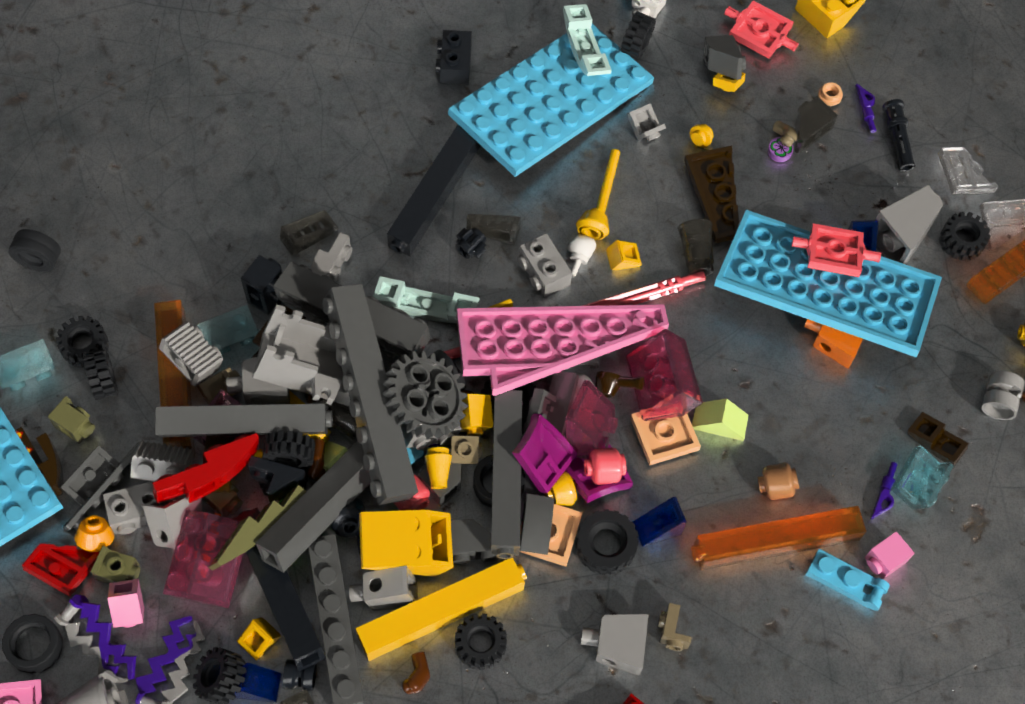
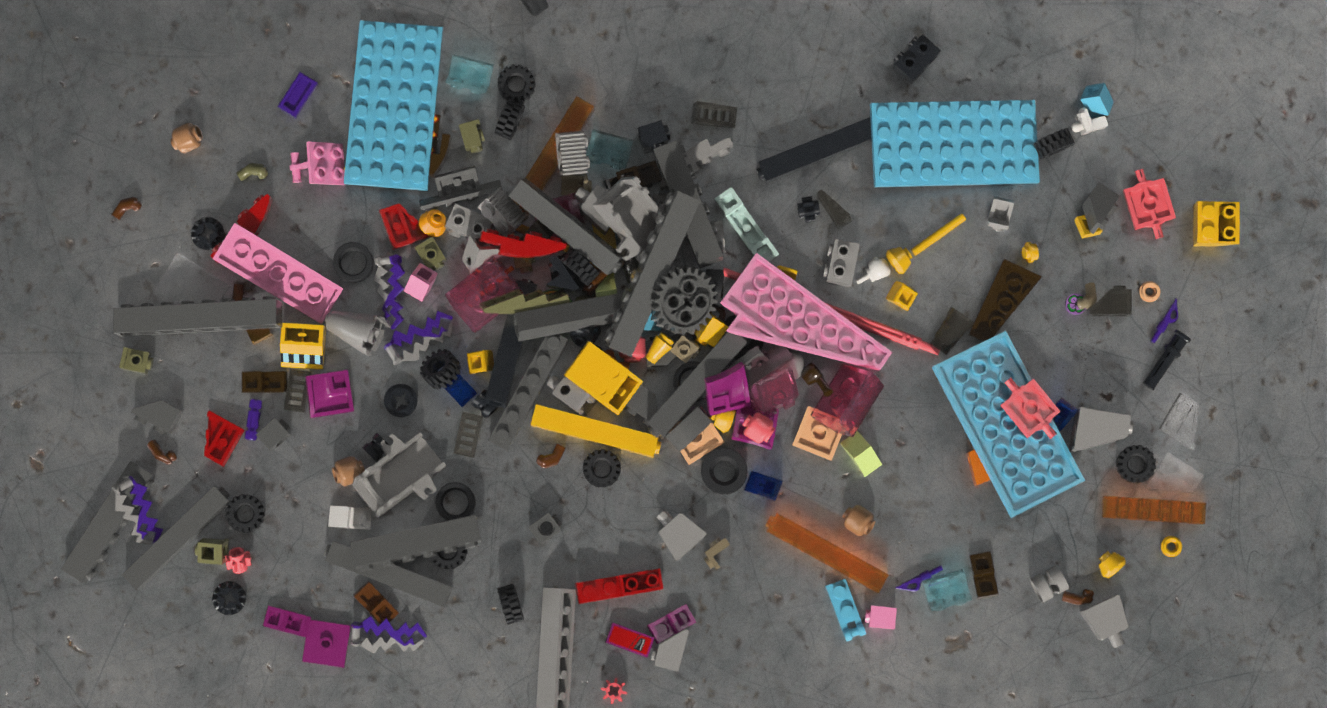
camera: 45 degrees right, 20 degrees up
light aqua slope [563,4,612,76] -> none

